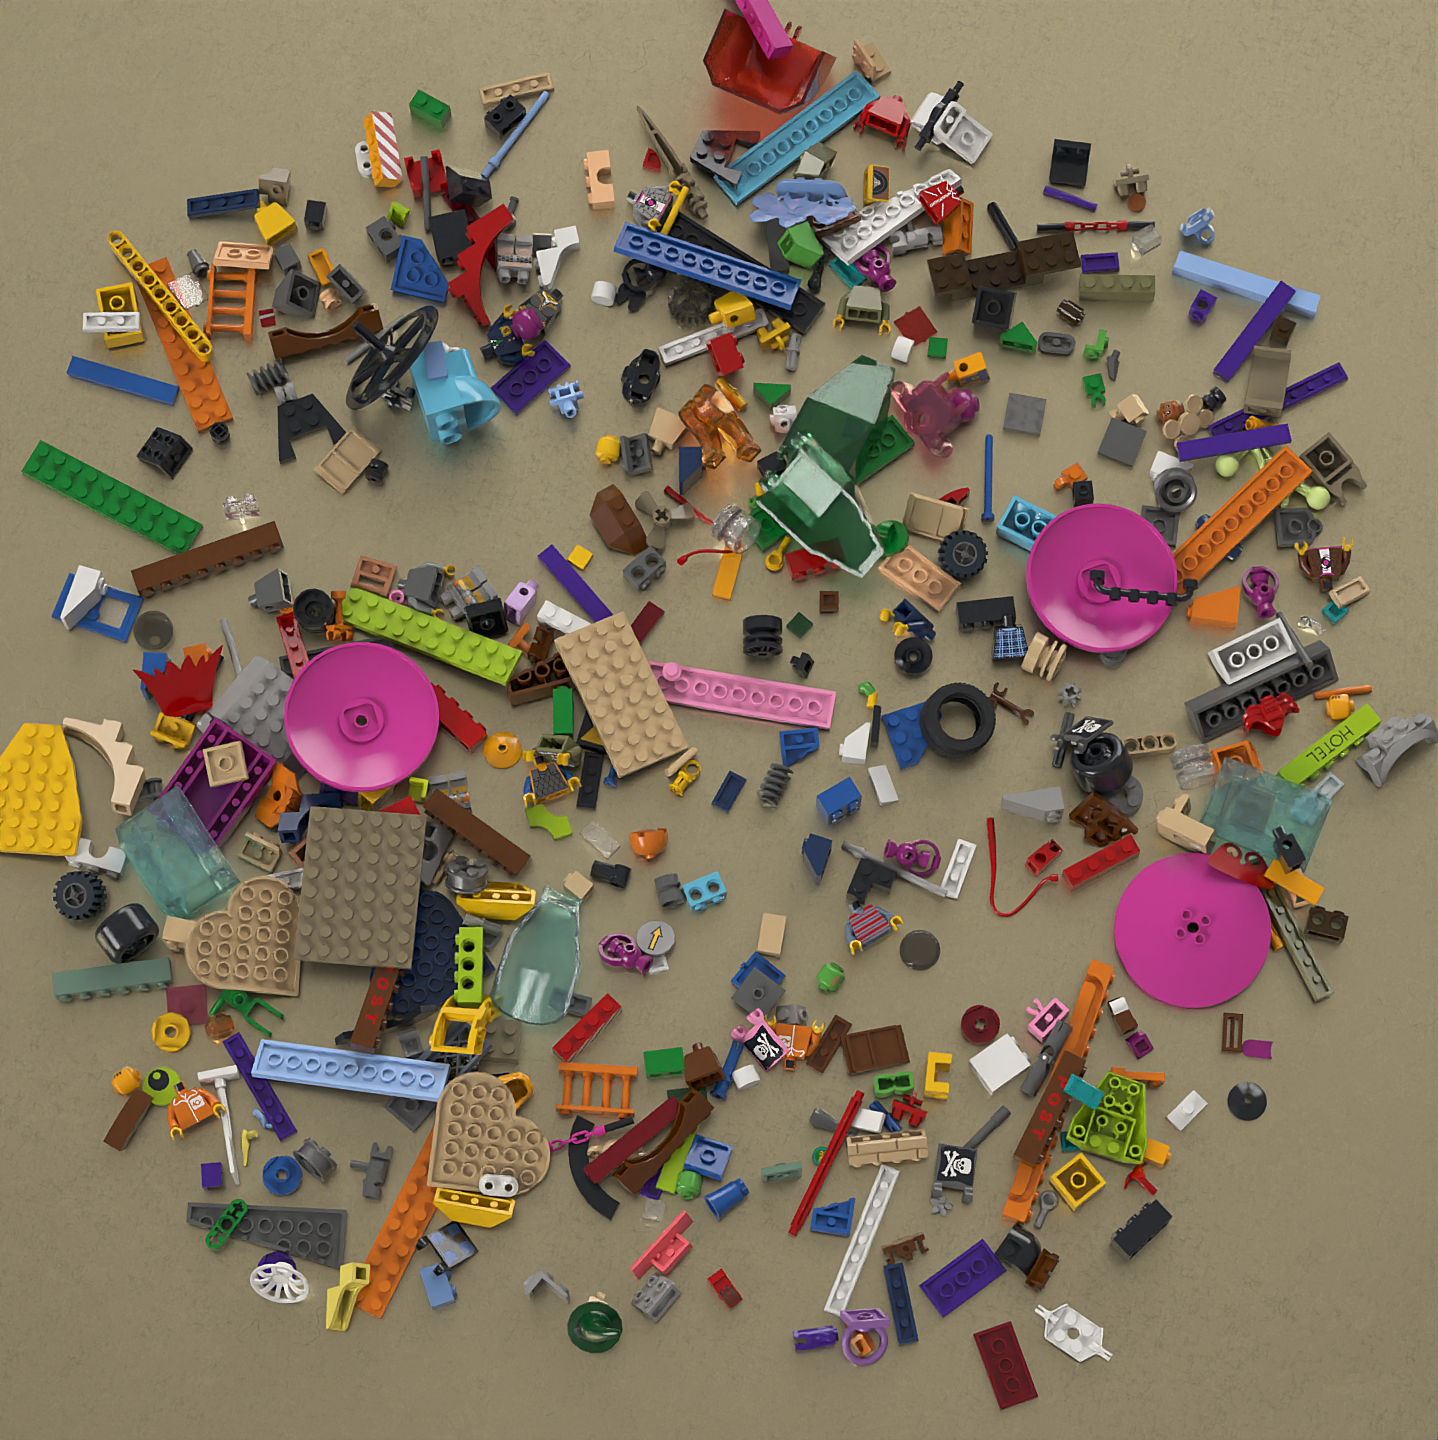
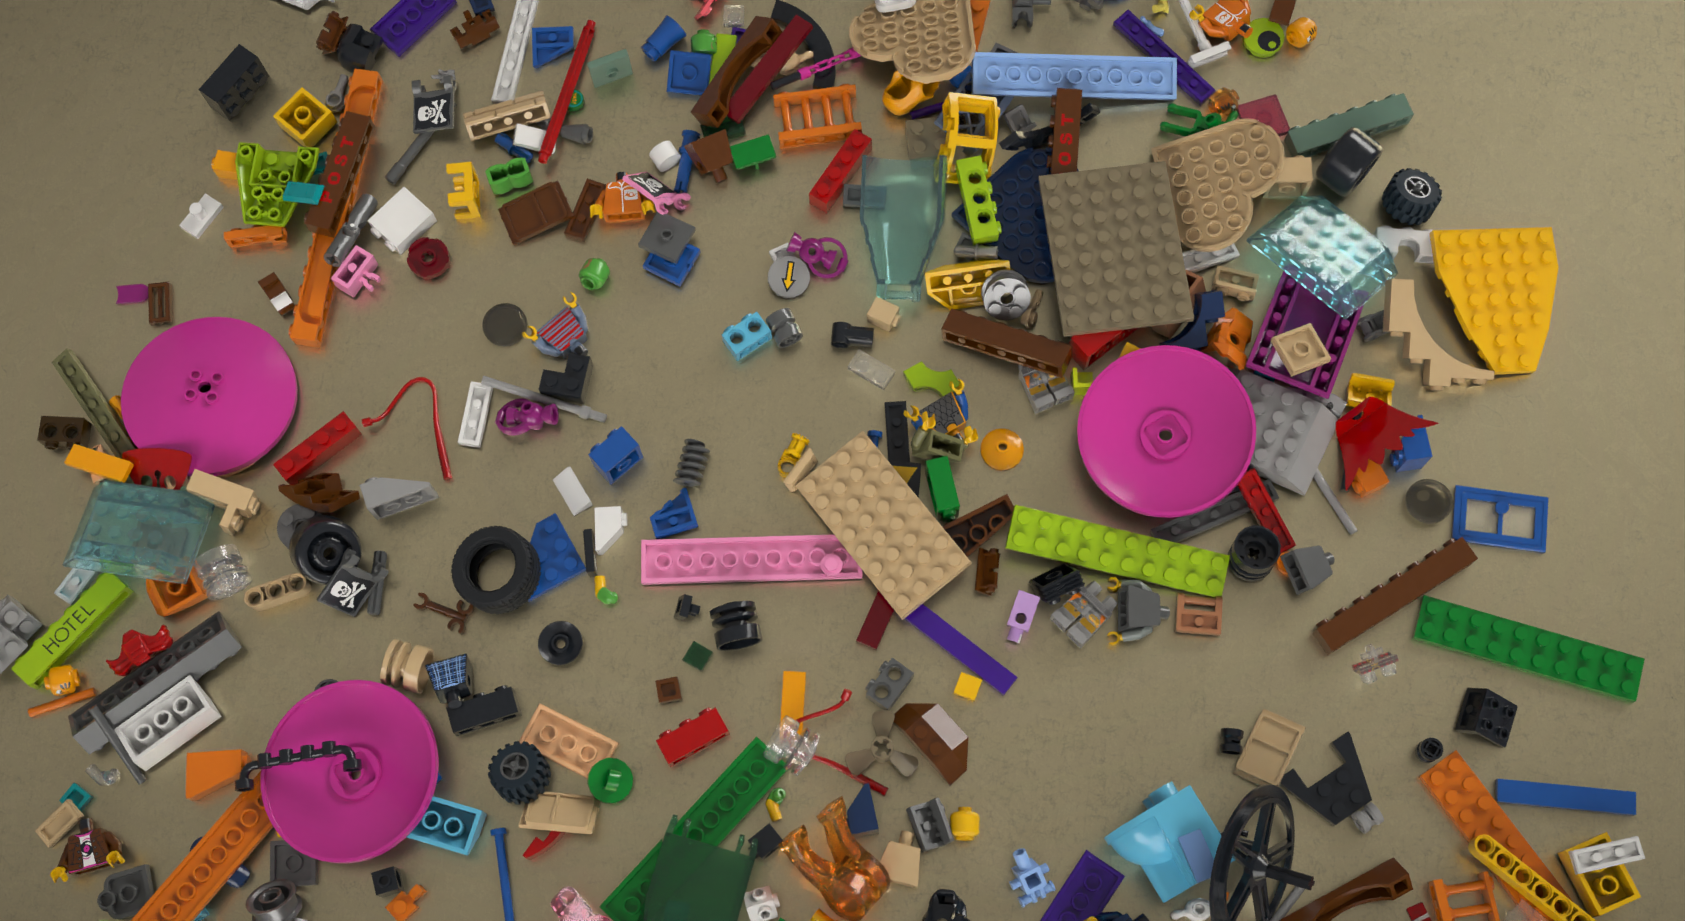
camera: 170 degrees right, 0 degrees up
white slope [60,565,108,630] -> none
yellow tile [151,1012,191,1052] -> none
dark grey piece [246,358,289,393] -> none
orange bar [326,591,353,641] -> none
bright pink plate [389,589,408,606] -> none
light grey arch [420,821,453,886] -> none
red brick [431,682,488,754] -> none
orange tile [507,622,531,656] -> none
white arch [537,600,591,634] -> none
orange cylinder [629,828,668,859] -> none
dark blue tile [711,771,747,813] -> none
clear green windscreen [755,430,885,578] -> none
tan panel [757,913,787,958] -> none
yellow plate [765,536,792,571] -> none
light grey bracket [776,1004,808,1026] -> none
dark blue slope [801,833,832,886] -> none
dark blue torso [879,598,936,640] -> none
red hips [891,1092,928,1127] -> none
red leg [1025,839,1063,877] -> none
light grey gear [1059,682,1082,706] -> none
red plant [1124,1162,1158,1195] -> none
magenta slope [1125,1030,1154,1059] -> none
black dish [1227,1082,1267,1121] -> none
magenta piece [1242,566,1279,619] -> none
black torso [1272,826,1307,874] -> none

